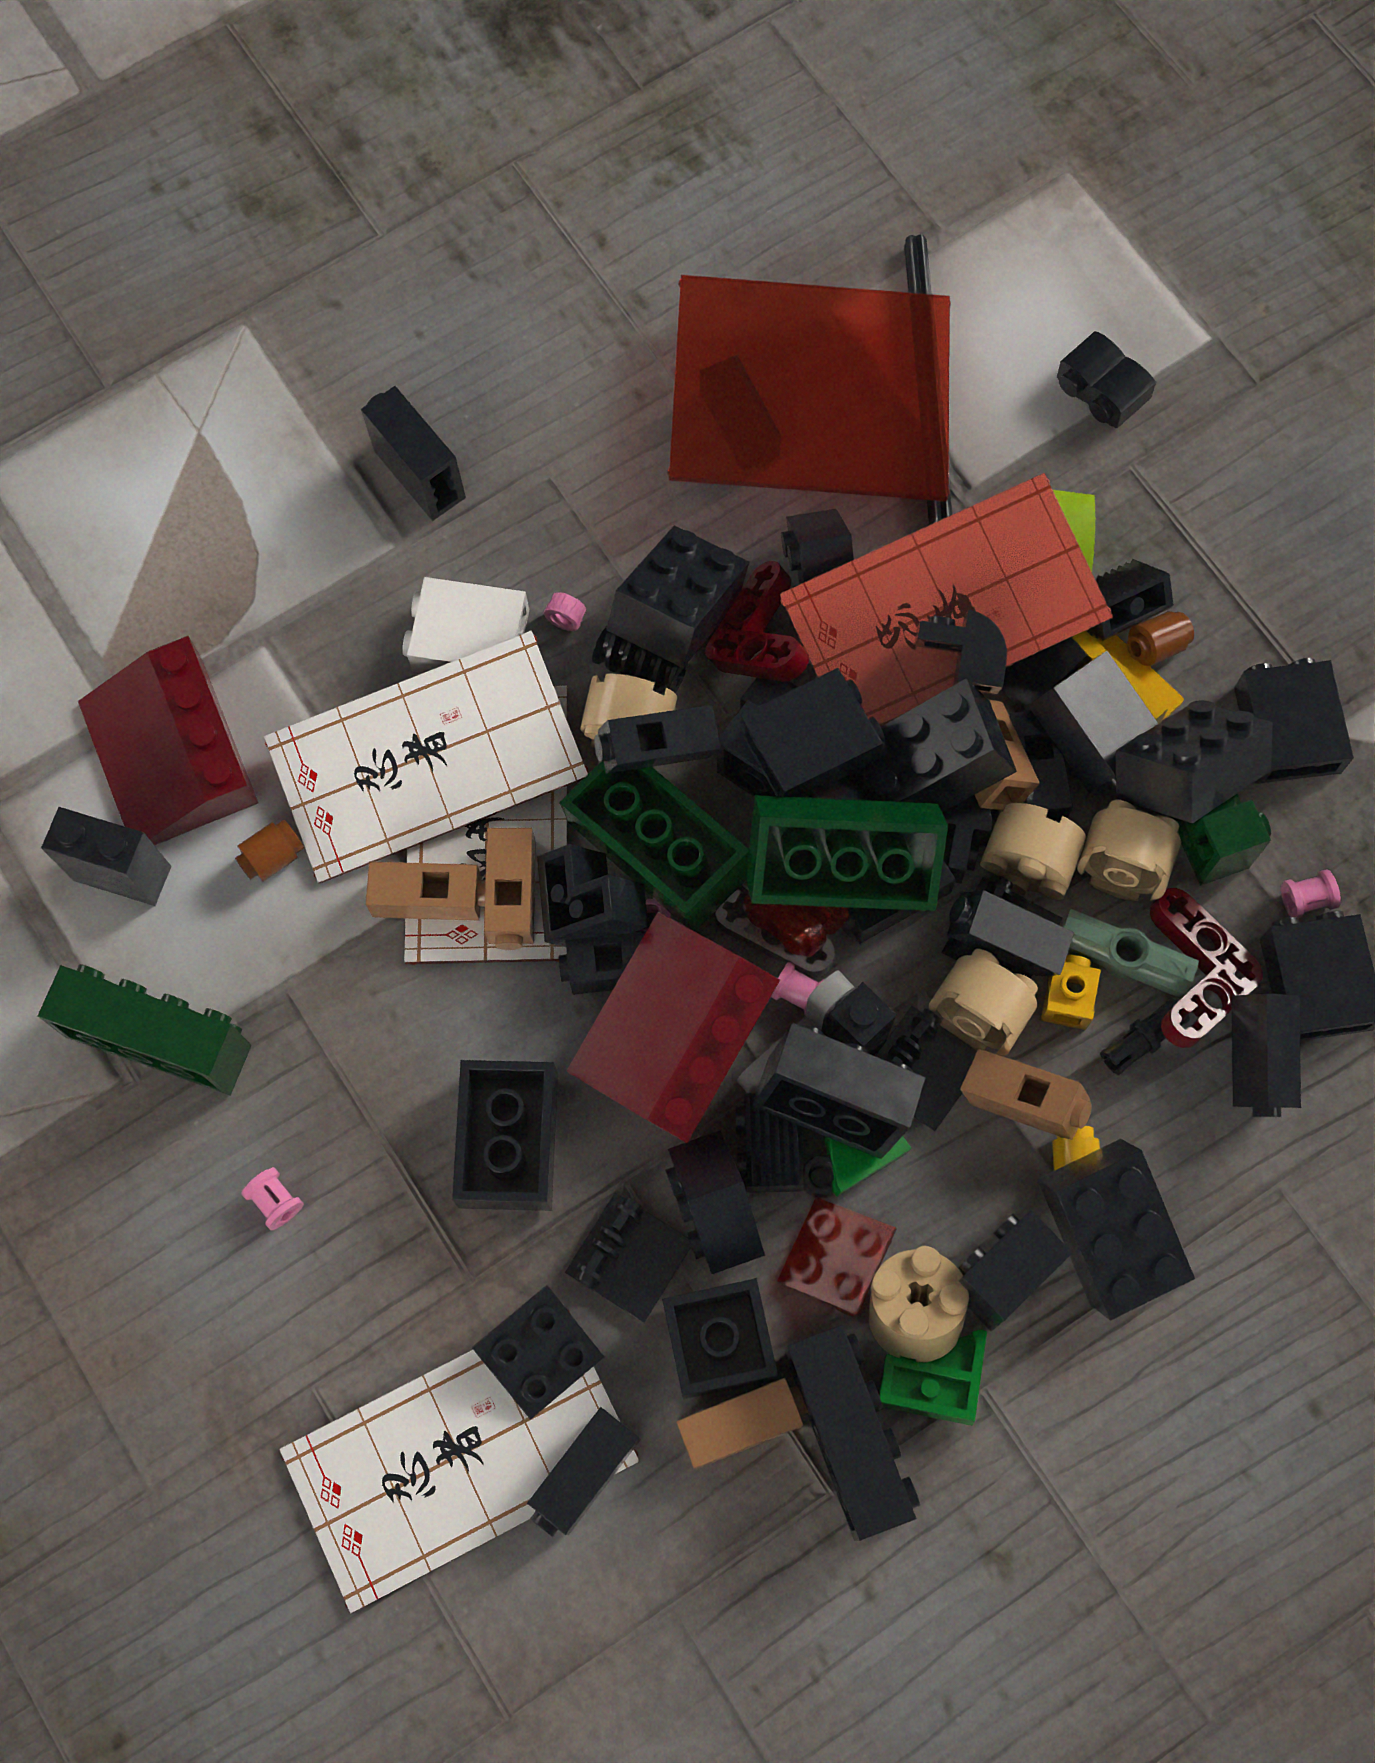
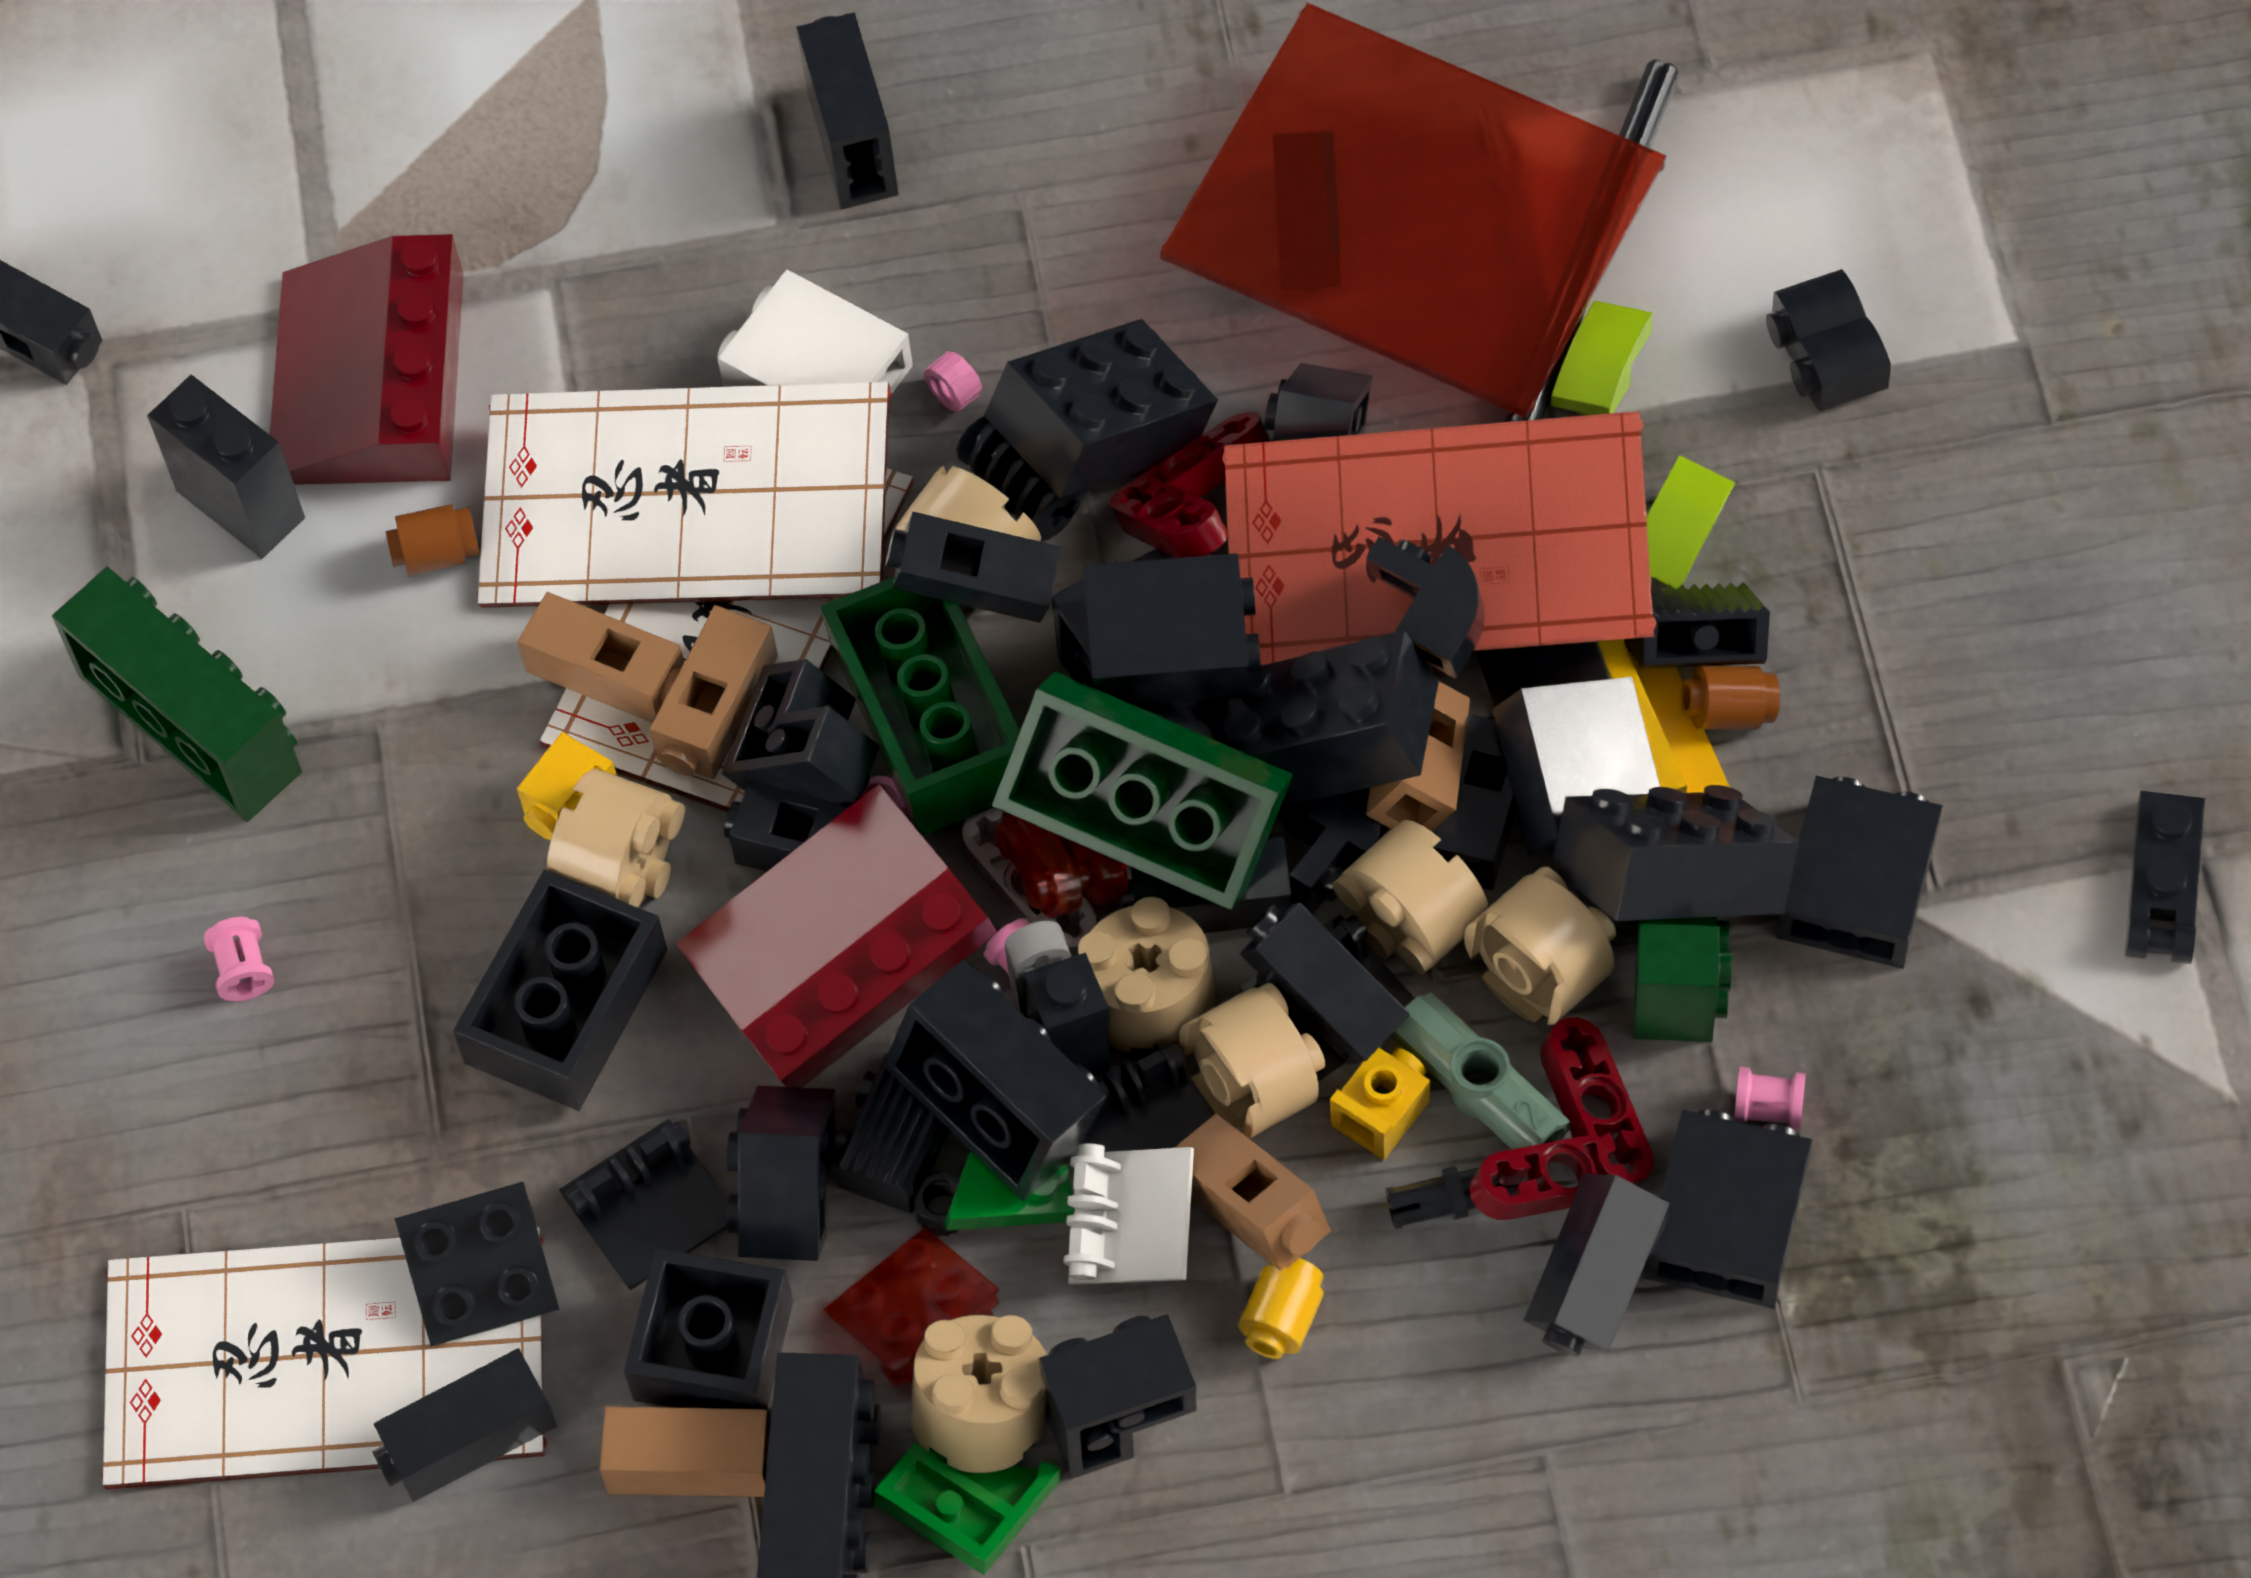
camera: 25 degrees right, 10 degrees down
black brick [1037,1139,1195,1321] -> none
none -> yellow brick [517,732,617,840]
none -> tan brick [547,769,685,907]
none -> white hinge [1064,1144,1194,1285]
none -> tan brick [1078,897,1216,1053]
none -> lime slope [1551,300,1652,418]

